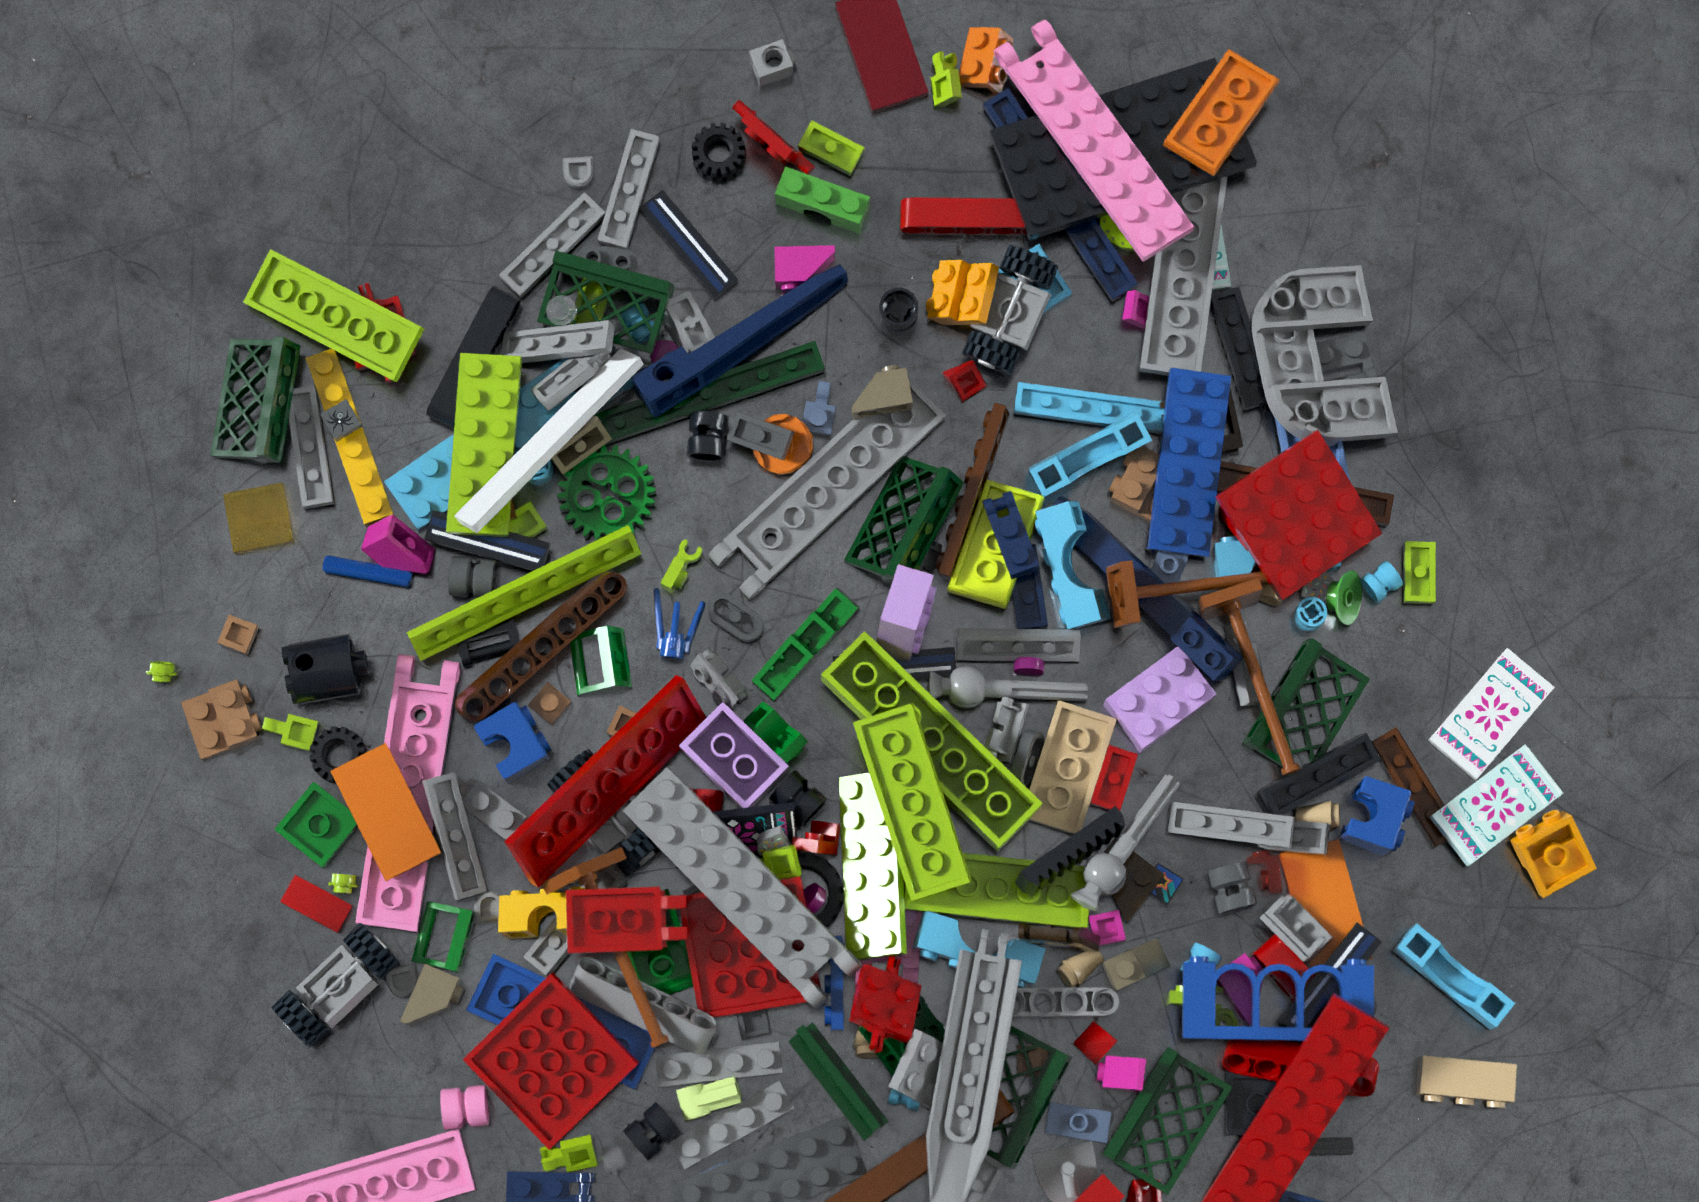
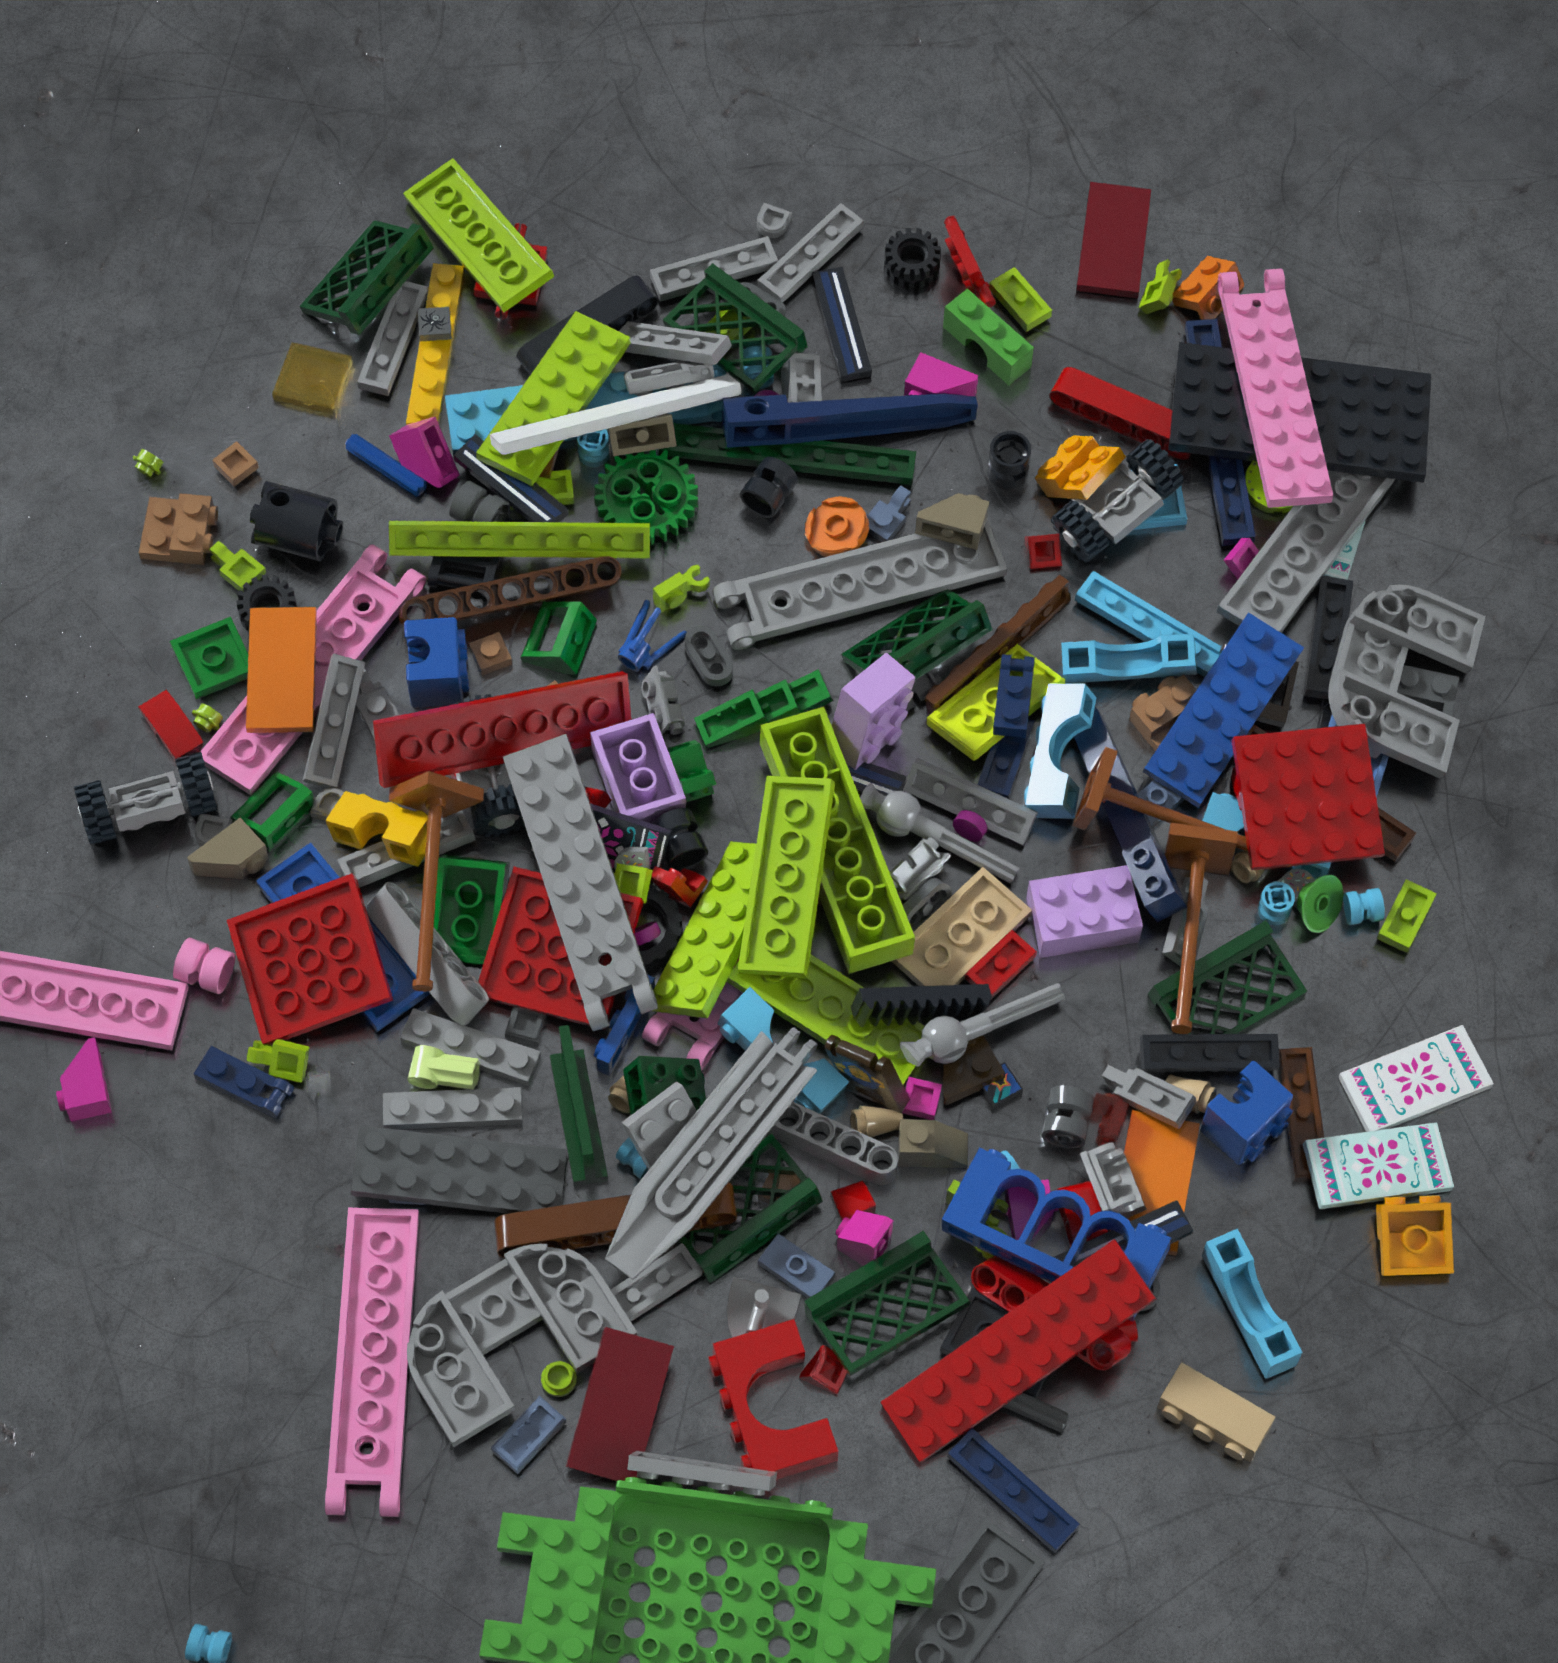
camera: 25 degrees right, 15 degrees down
clear plate [546,295,577,326] -> none
red tile [566,887,687,954] -> none
black wheel [623,1102,682,1161] -> none
dark grey plate [726,411,794,460] -> none
light grey brick [749,39,797,87] -> none
red plate [849,956,922,1053] -> none
orange tile [1163,49,1280,176] -> none
light grey plate [1168,802,1295,848] -> none

